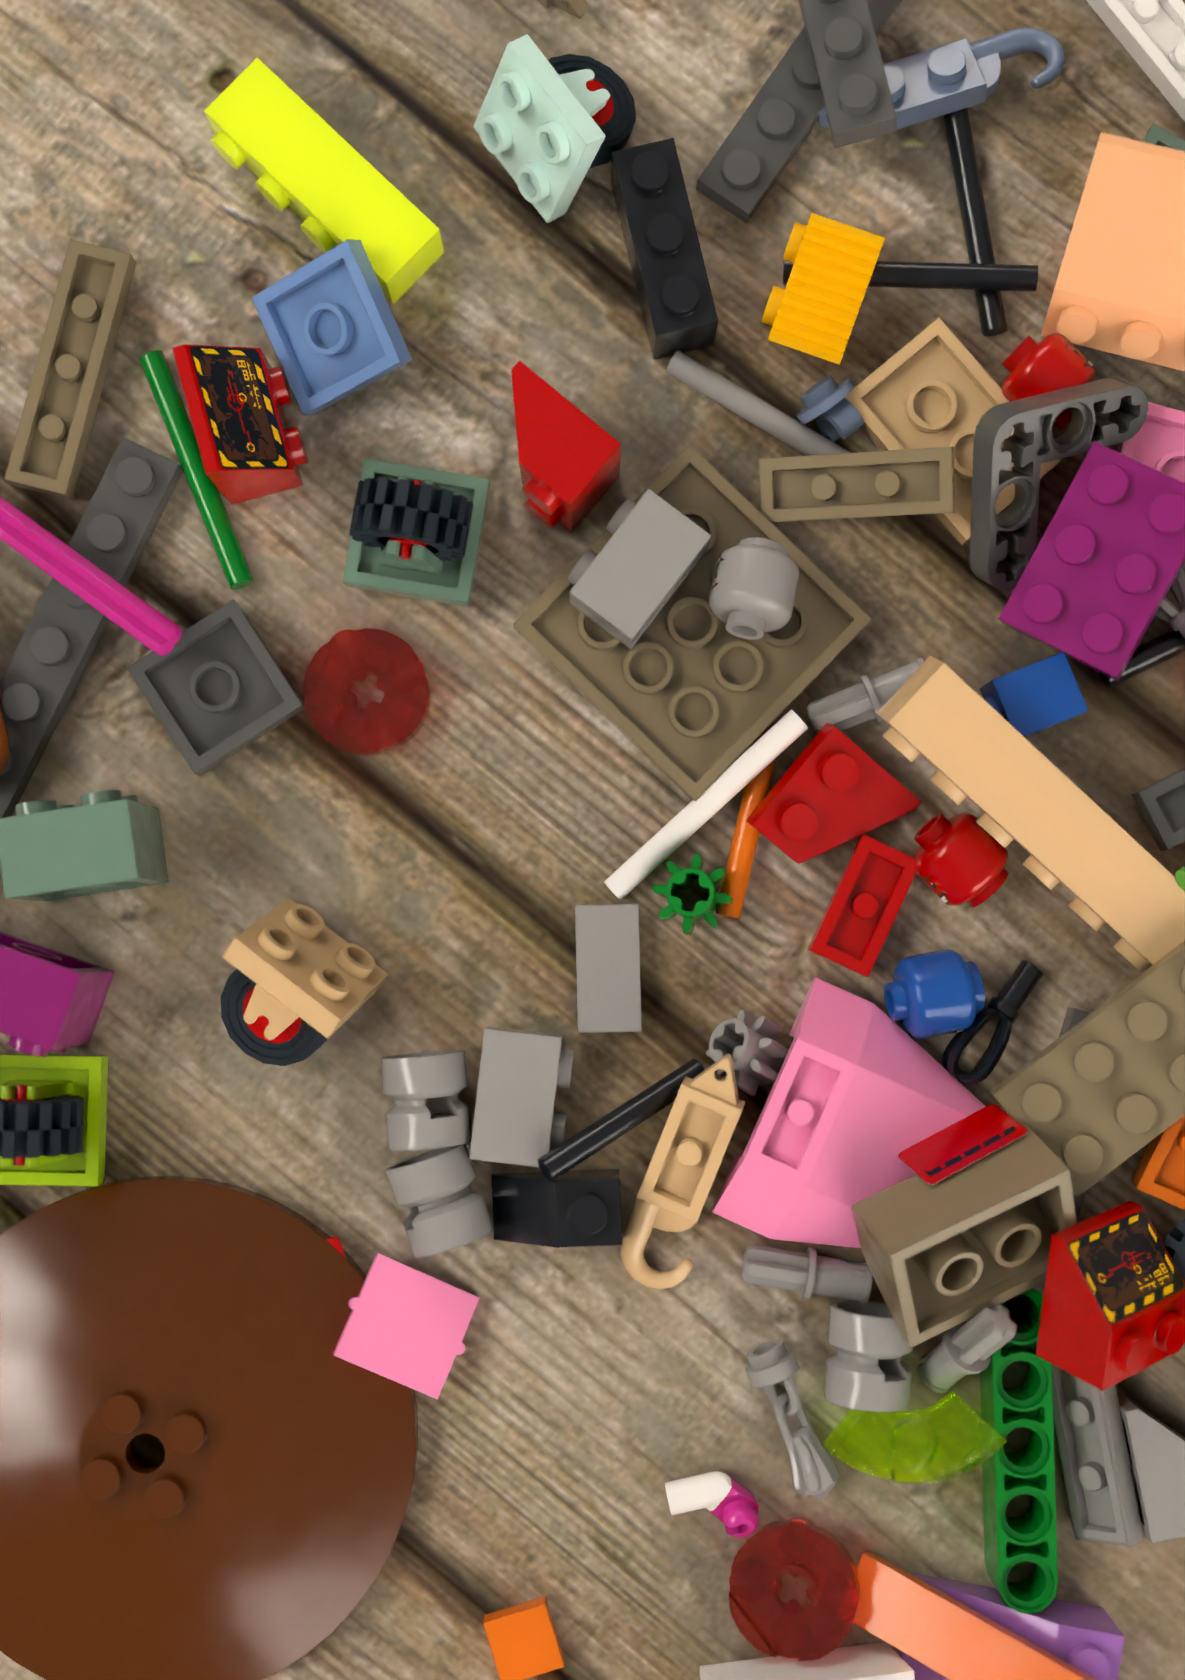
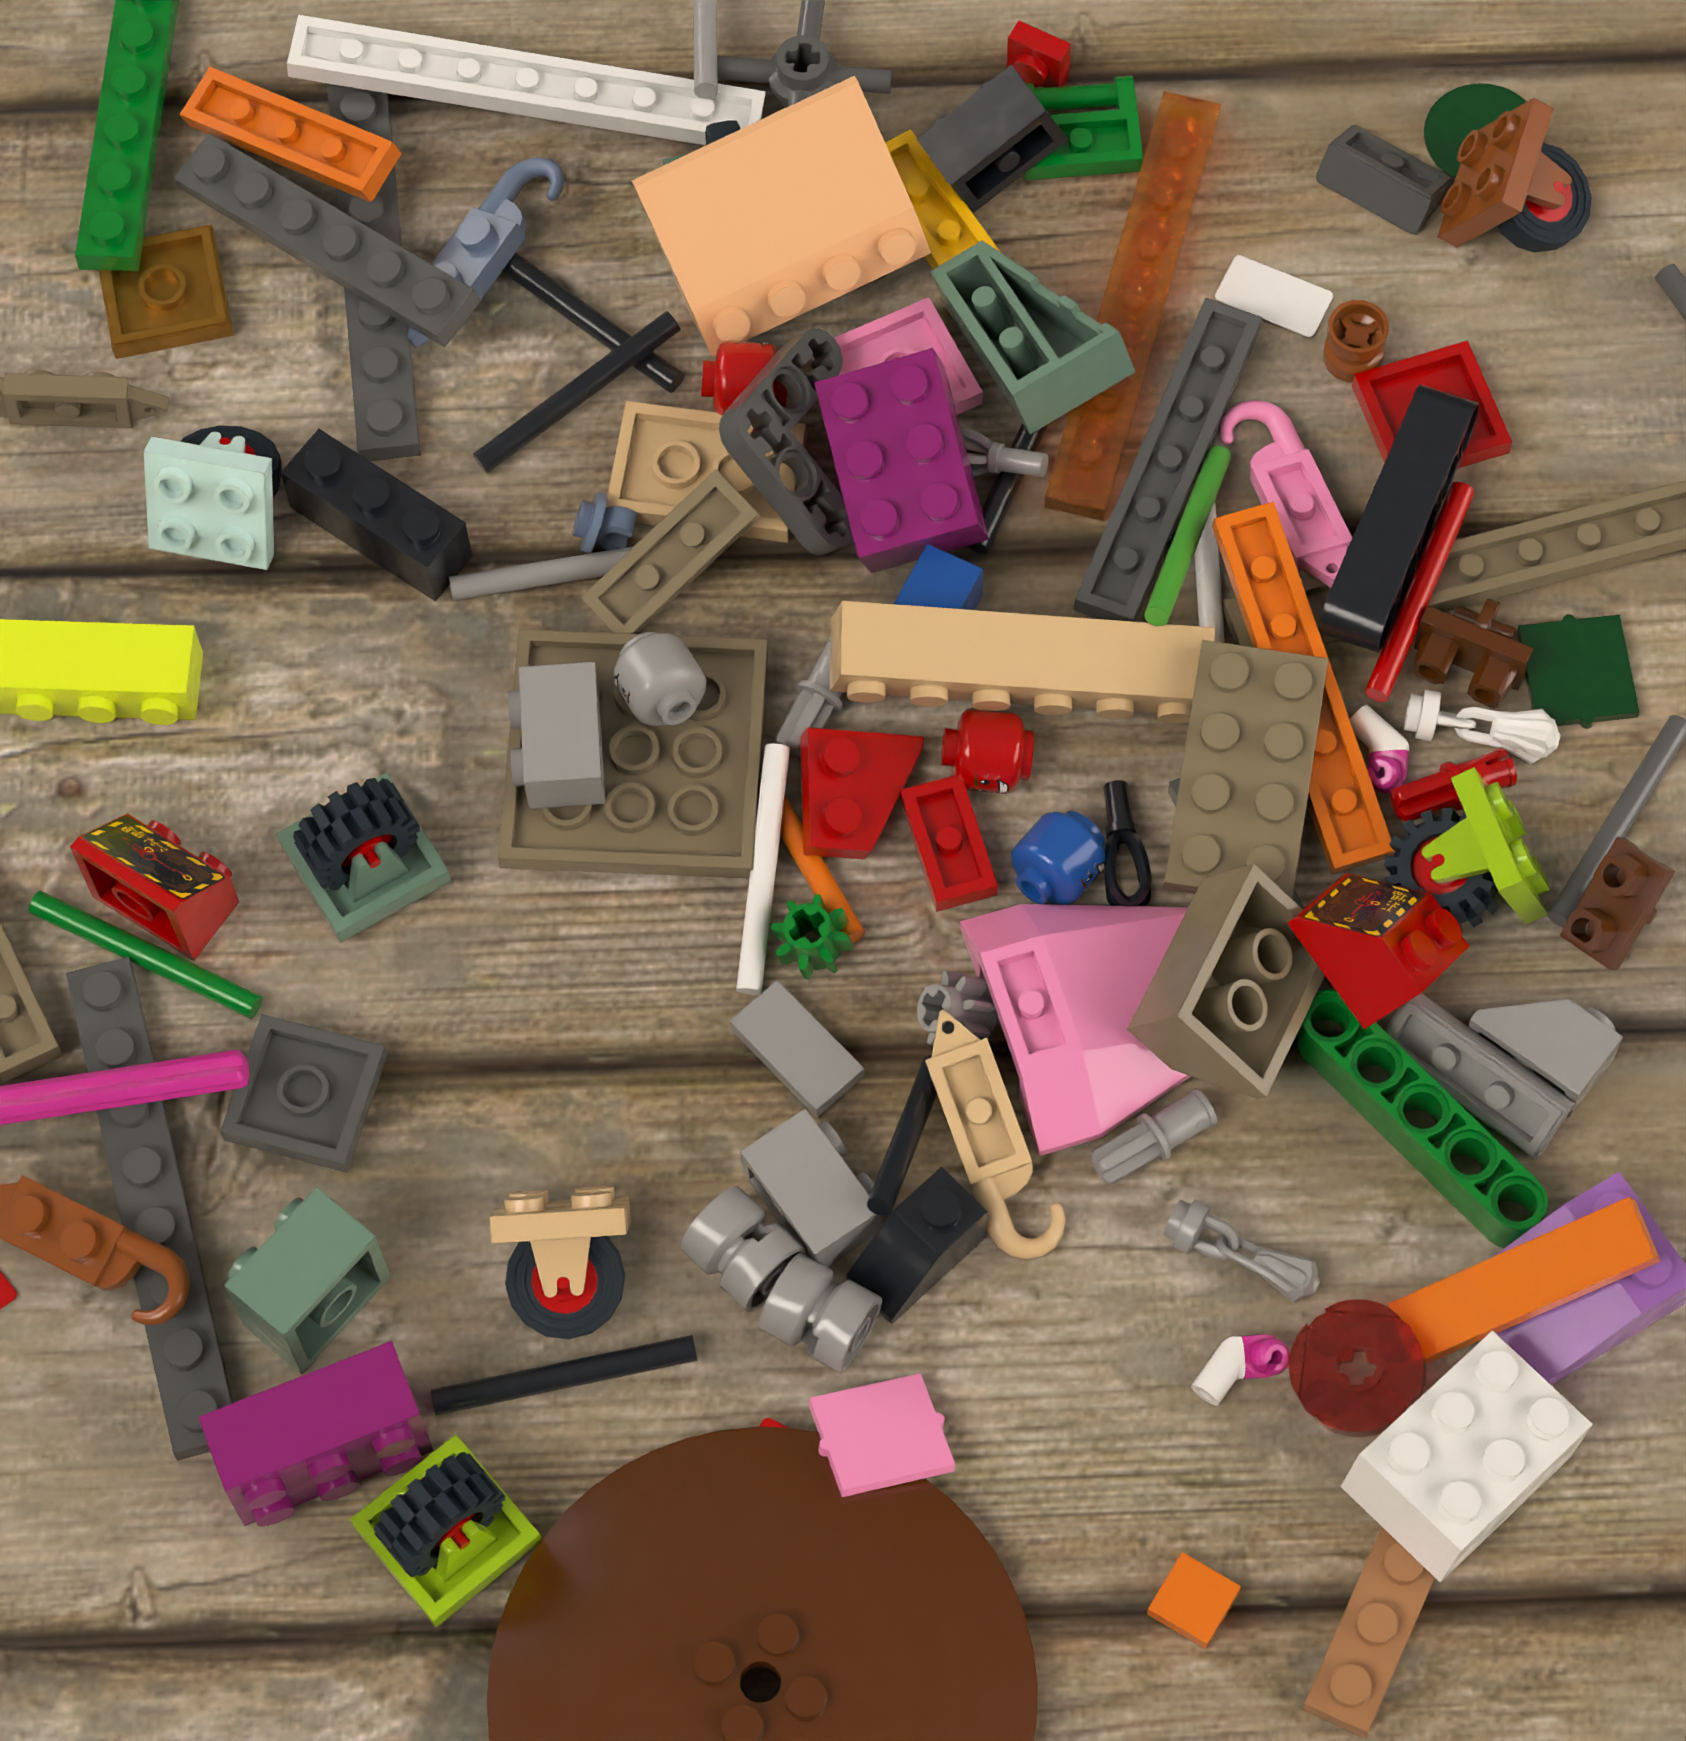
camera: 40 degrees left, 20 degrees down
medium blue plate [251,240,413,415] -> none
clear red plate [303,628,431,756] -> none
red slope [511,360,621,534] -> none
yellow brick [761,212,885,365] -> none
clear neon green tile [822,1391,1007,1484] -> none
light grey wheel [824,1300,913,1412] -> none
red sticker [898,1104,1028,1185] -> none
light grey axle [918,1305,1016,1393] -> none
none -> black bar [431,1335,698,1416]

